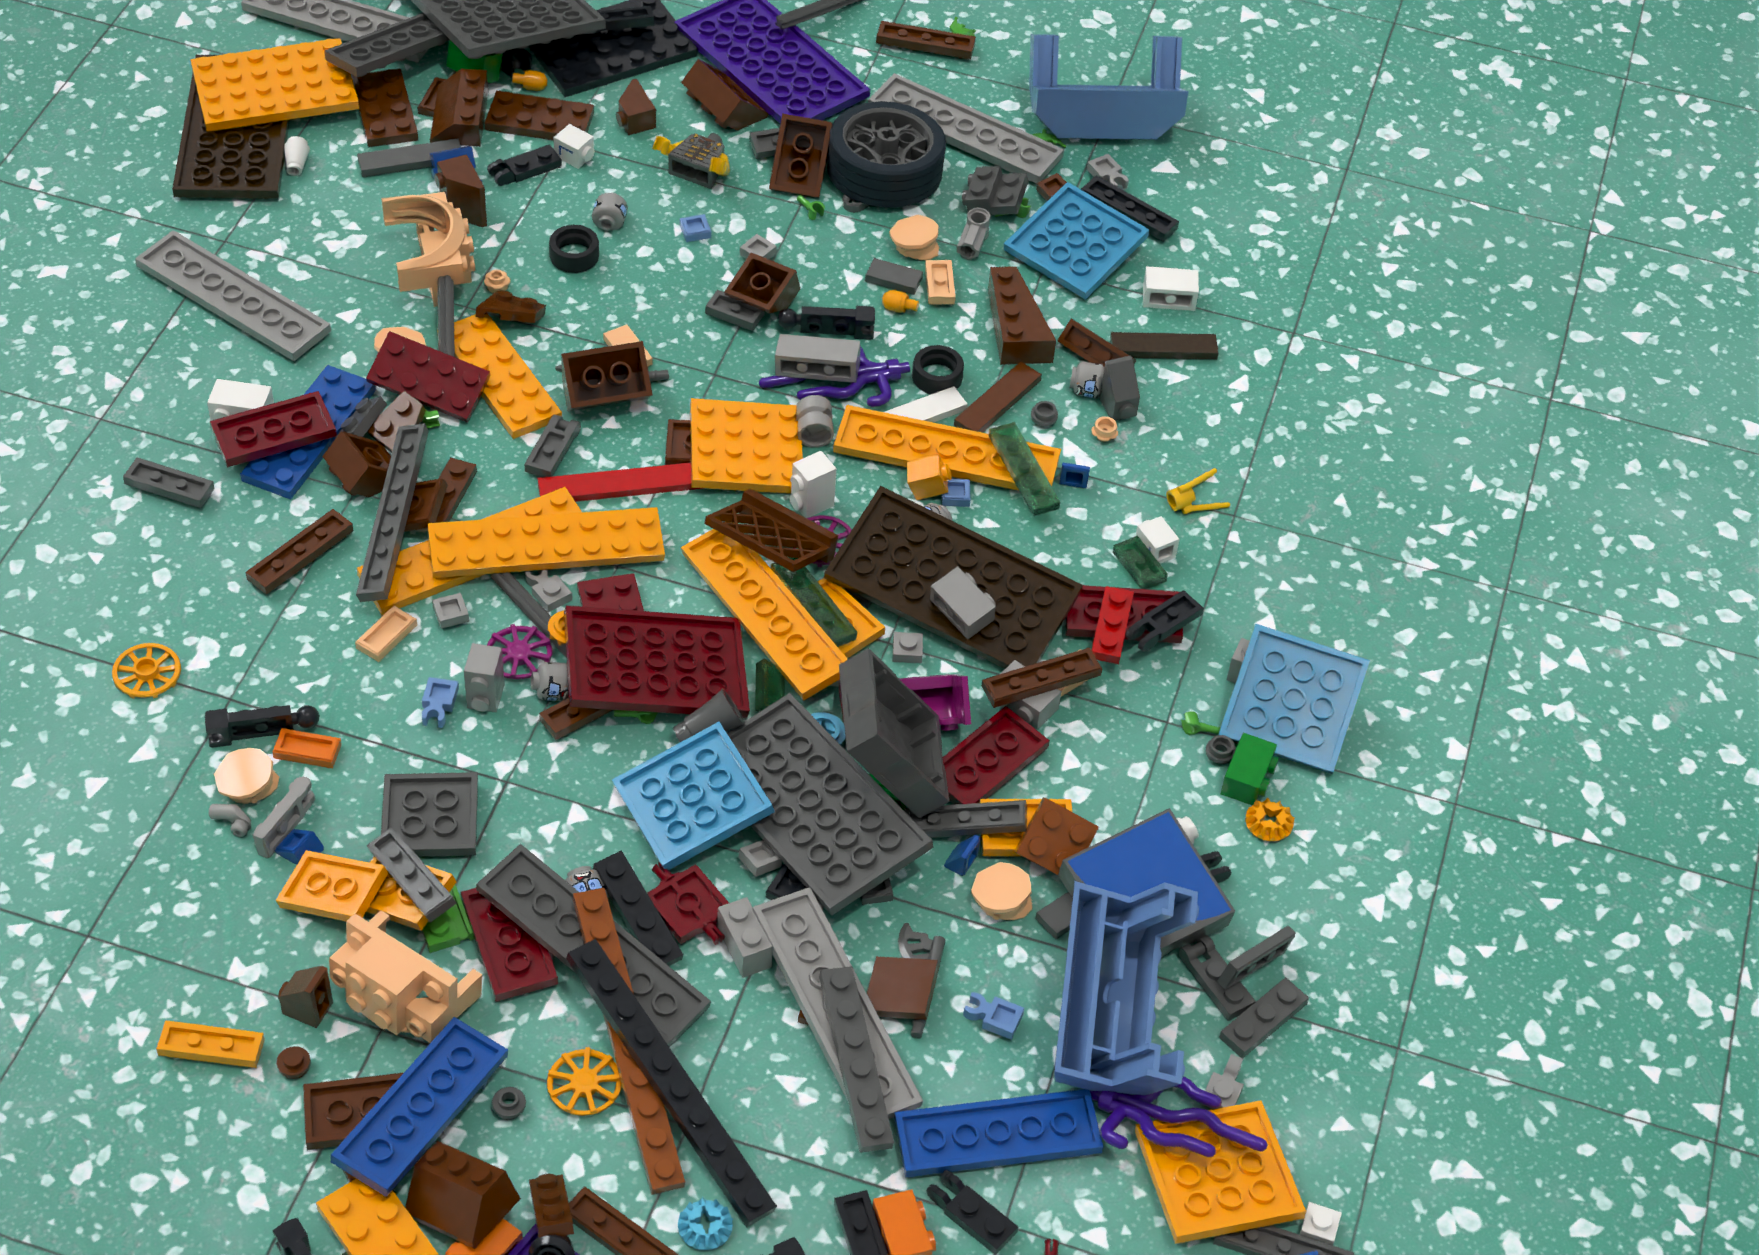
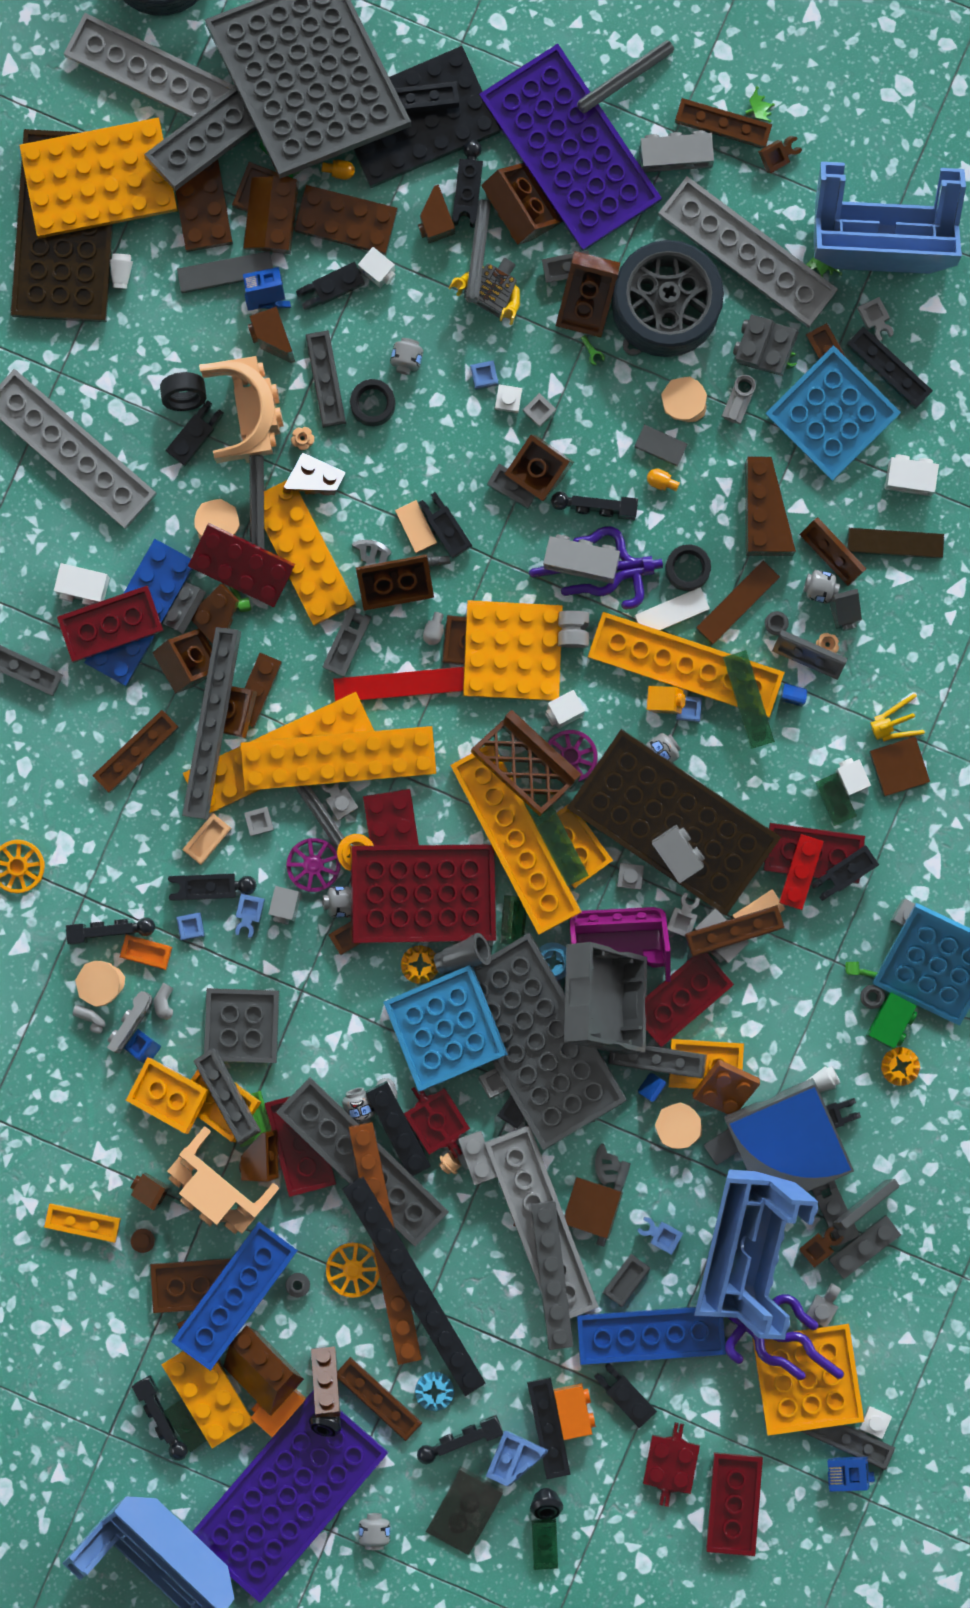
camera: 10 degrees right, 35 degrees up
light nougat plate [925,260,956,304] -> none
none -> light grey arm [153,983,174,1020]
none -> black tyre [160,372,207,411]
none -> black hinge [165,400,224,467]
none -> black plate [168,874,257,901]
none -> medium blue tile [176,913,205,941]
none -> reddish brown slope [239,1130,279,1182]
none -> dark grey tile [305,330,346,428]
none -> light orange gear [401,945,438,984]
none -> black hinge [418,492,472,560]
none -> light grey cylinder [423,612,444,645]
none -> light nougat plate [439,1152,461,1174]
none -> black plate [452,140,483,228]
none -> dark grey axle [466,199,491,303]
none -> white plate [495,385,522,413]
none -> dark grey tile [602,1254,651,1307]
none -> light grey brick [640,130,714,173]
none -> light grey plate [667,893,700,937]
none -> reddish brown plate [758,136,802,173]
none -> dark grey tile [772,630,848,680]
none -> reddish brown plate [799,1226,844,1268]
none -> reddish brown tile [869,736,930,797]

